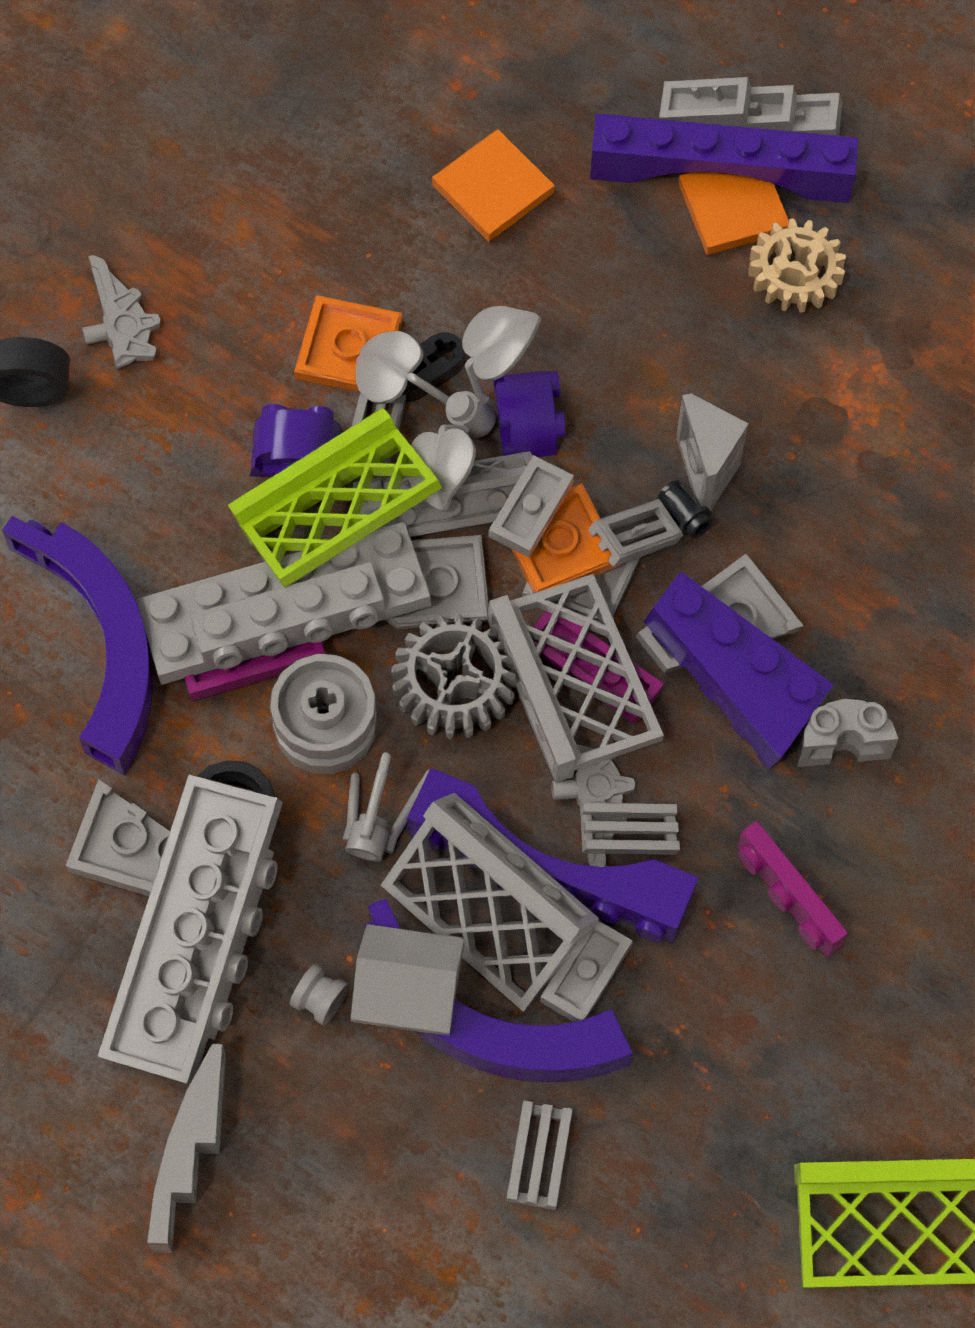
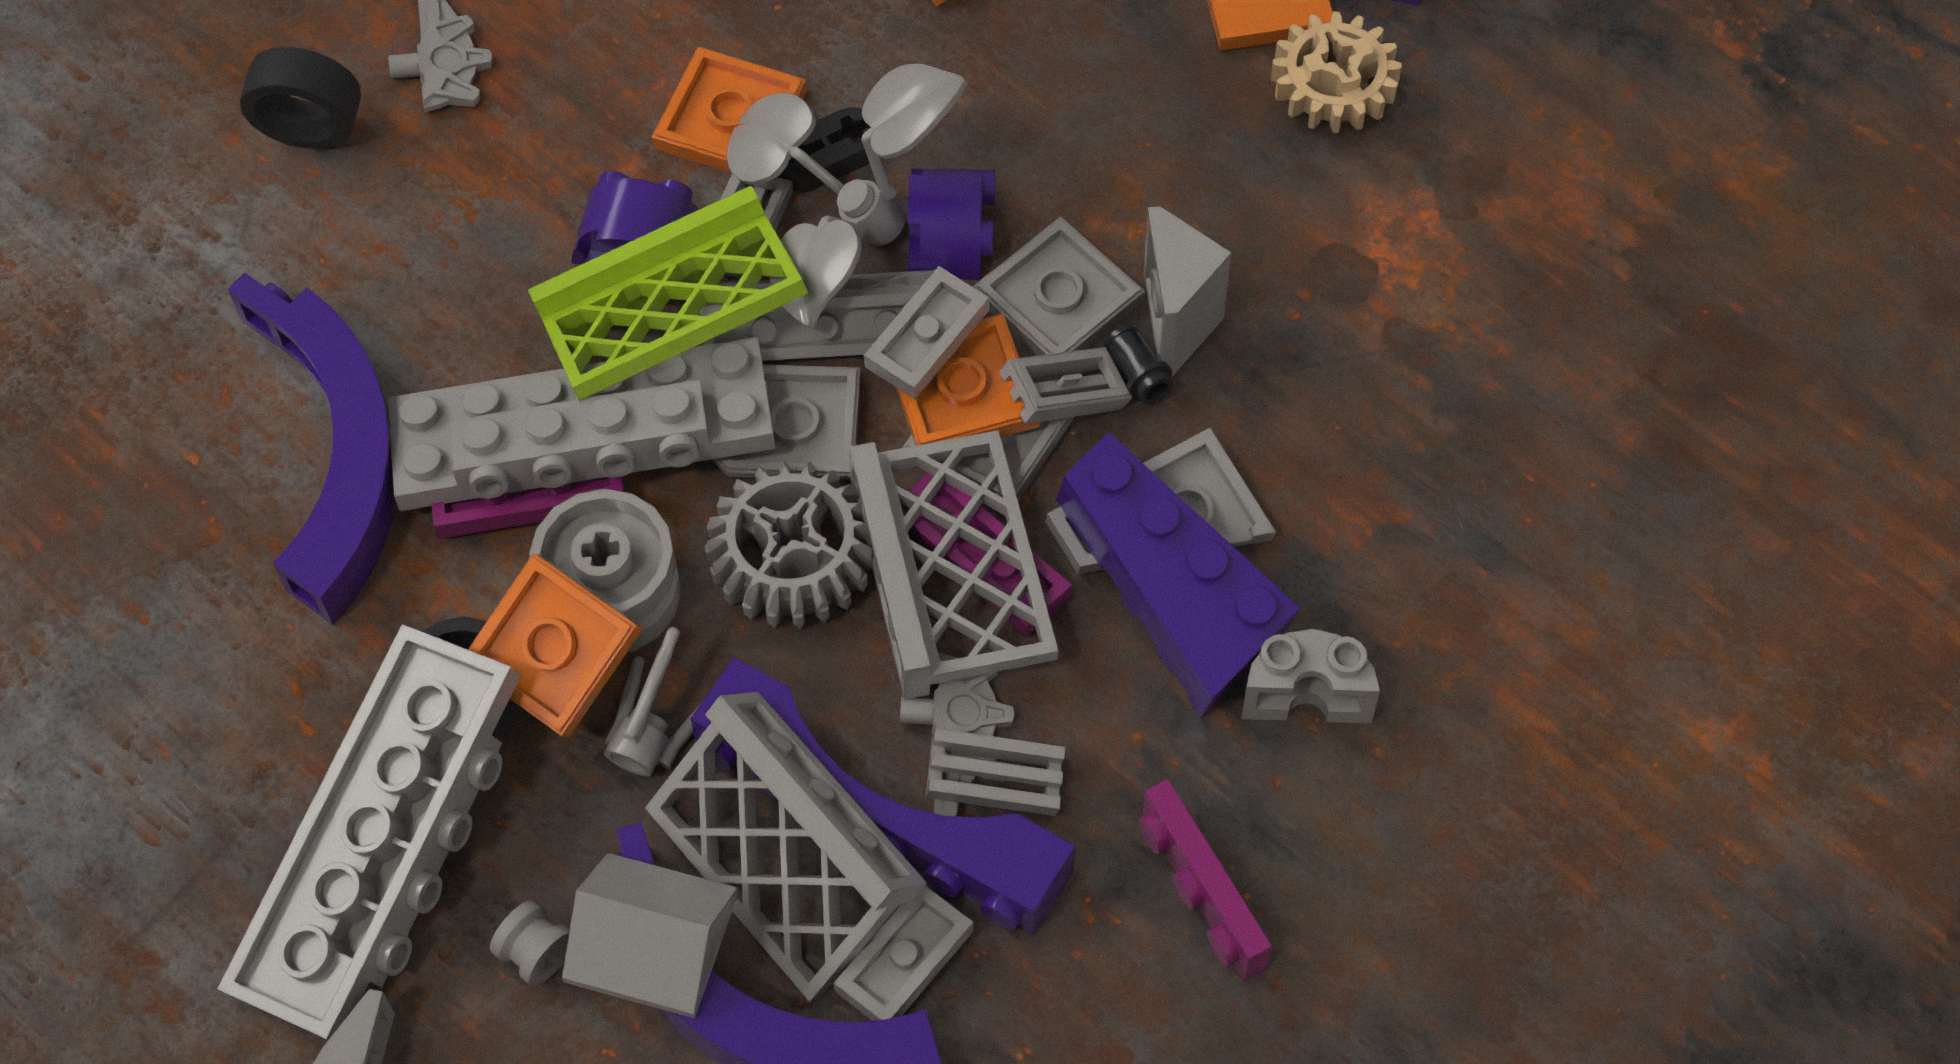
camera: 10 degrees right, 5 degrees down
light grey wing [66,779,170,896] -> none
none -> orange tile [468,553,643,738]
none -> light grey tile [973,216,1145,356]

